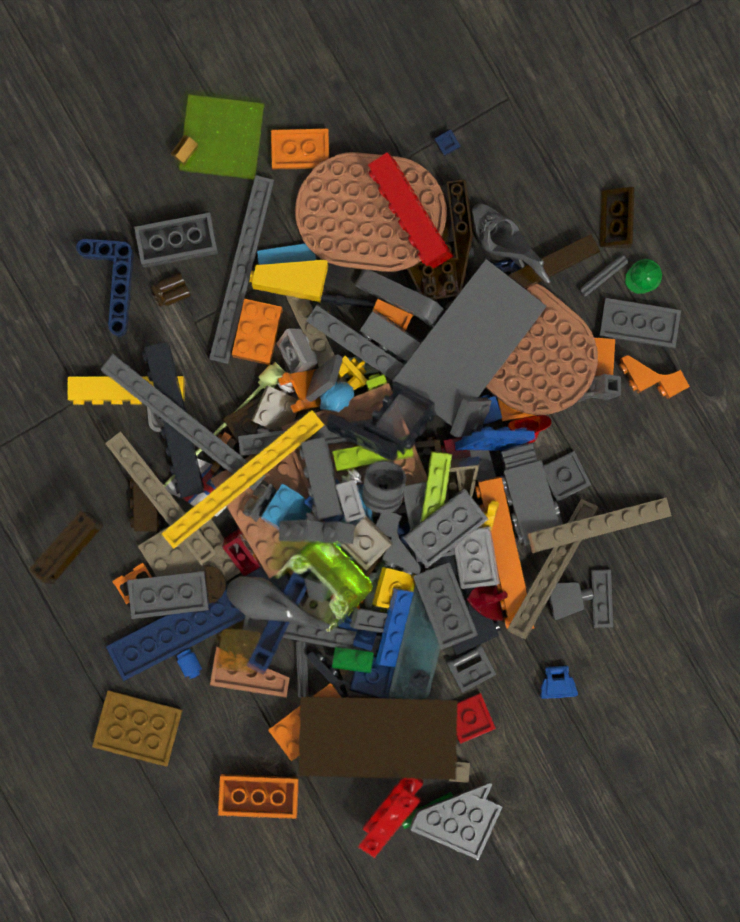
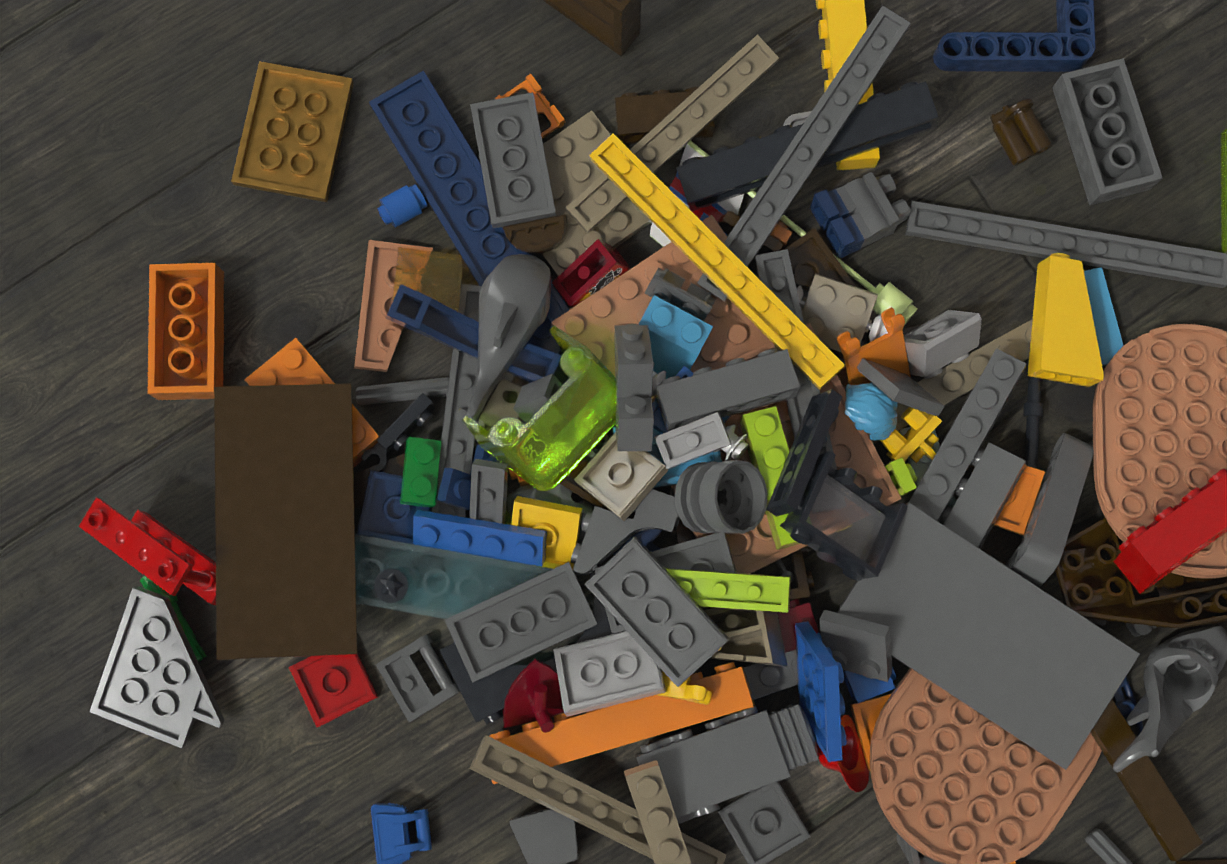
camera: 90 degrees right, 5 degrees down
orange brick [232,299,283,365] -> none
dark tan plate [449,761,470,783] -> none
none -> dark grey hips [810,172,911,259]

